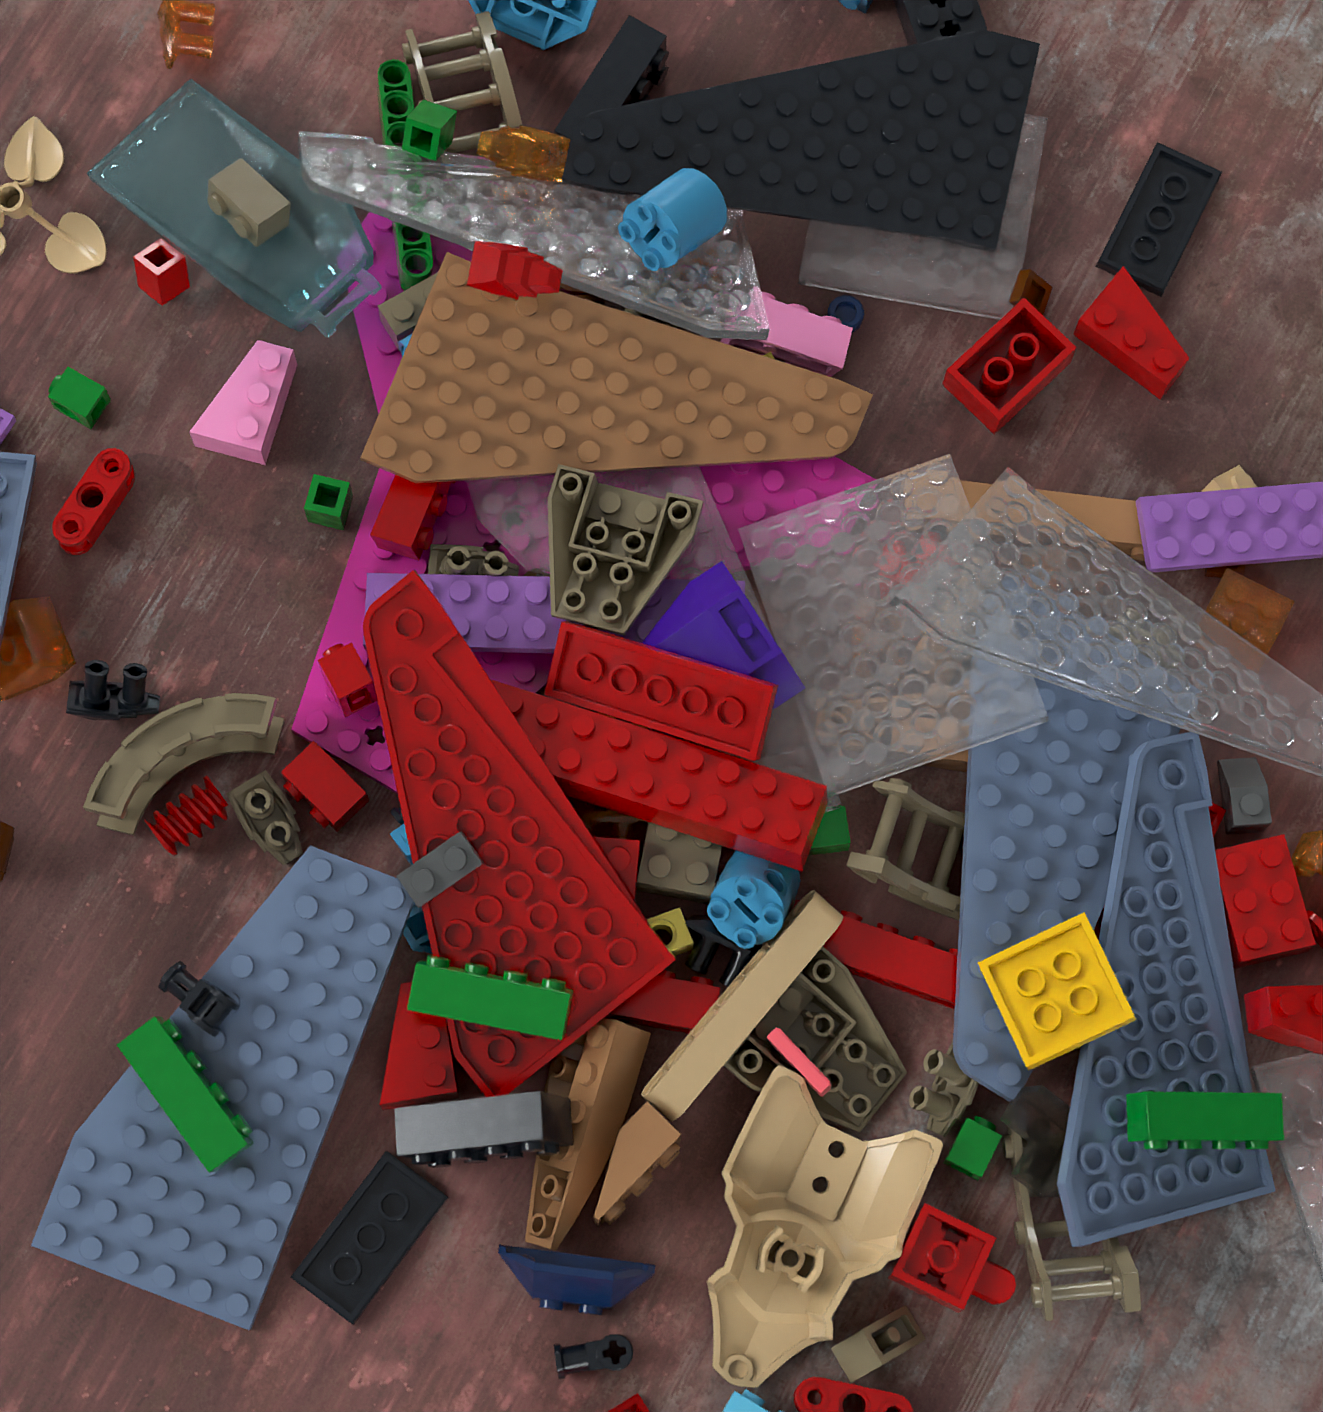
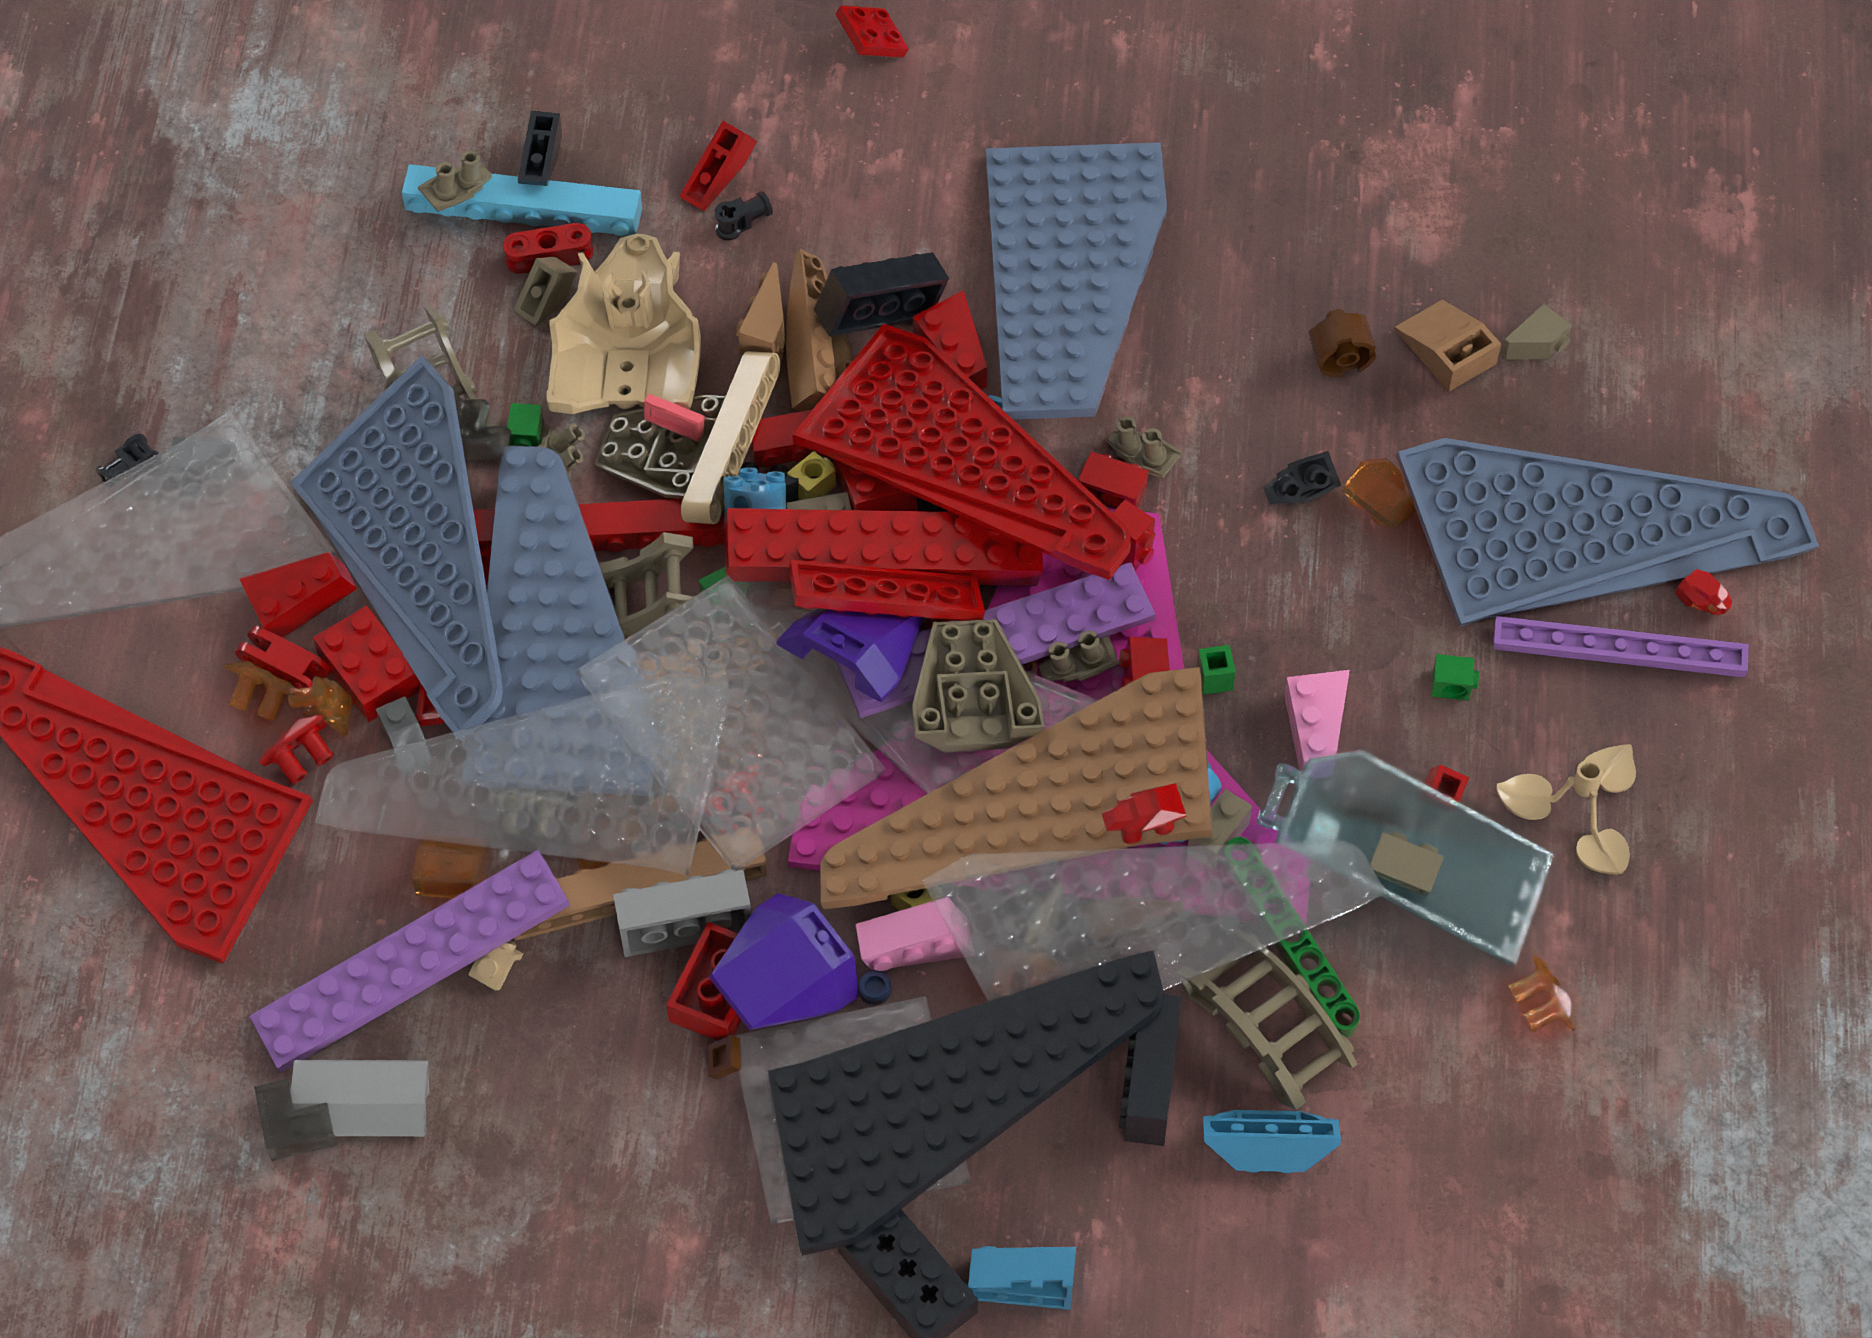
camera: 160 degrees right, 15 degrees down
red piece [52,448,135,555] -> none
dark tan fence [83,693,285,836] -> none
green brick [117,1016,253,1173] -> none
red piece [144,775,228,856] -> none
black connector [158,961,240,1037] -> none
black tile [291,1151,449,1325] -> none
dark grey plate [396,831,484,908] -> none
green brick [402,99,457,161] -> none
green brick [407,955,574,1040] -> none
clear orange connector [477,125,570,182] -> none
dark blue wedge [498,1245,656,1316] -> none
dark azure cylinder [618,168,727,271] -> none
red brick [888,1203,1016,1313] -> none
yellow plate [978,912,1136,1071] -> none
red wedge [1073,266,1189,400] -> none
black tile [1096,142,1222,297] -> none
green brick [1126,1091,1284,1150] -> none
none -> light grey brick [613,869,751,957]
none -> dark purple wedge [709,893,859,1030]

